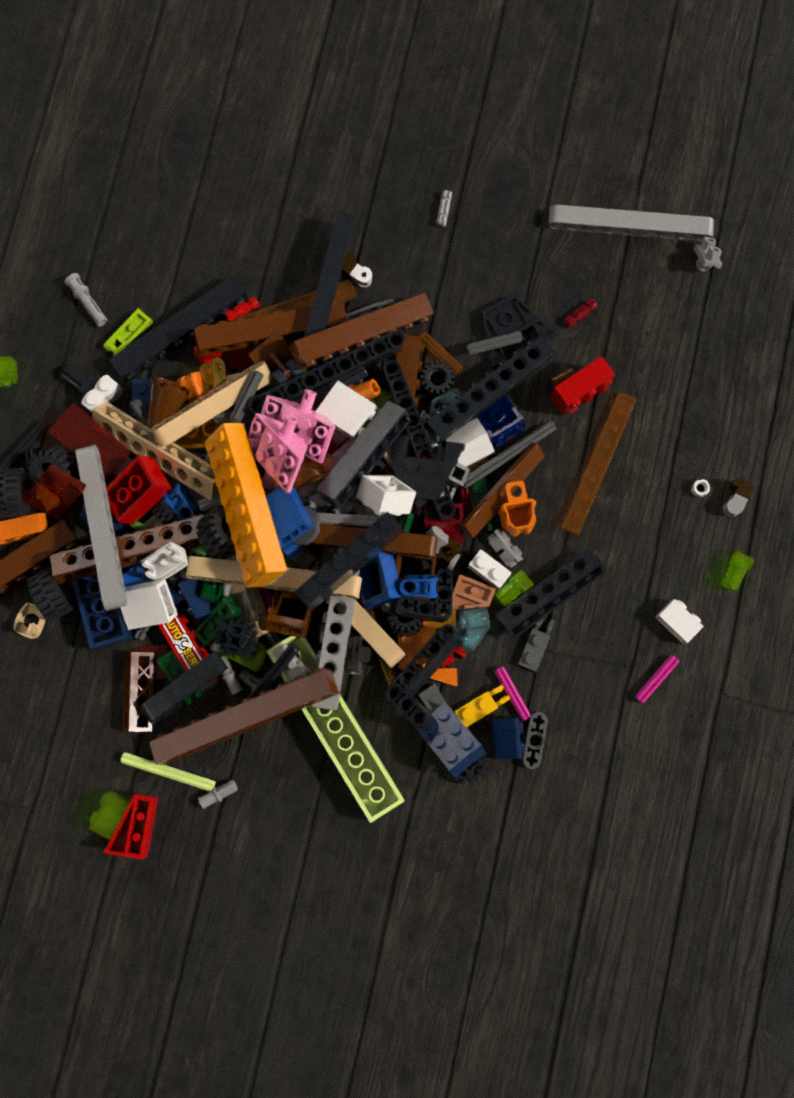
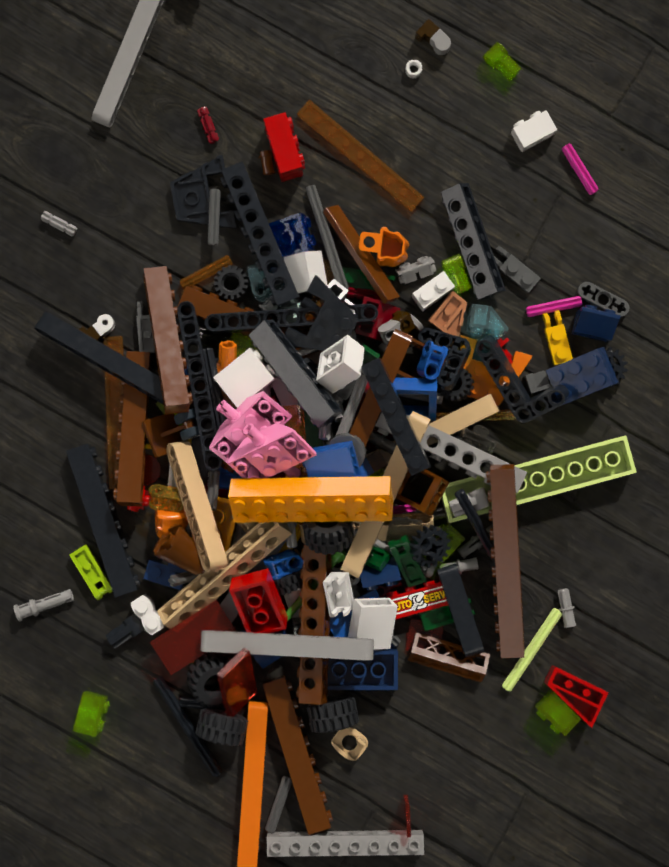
camera: 80 degrees left, 5 degrees up
red axle [224,297,260,322] -> none
dark grey axle [229,370,264,423] -> none

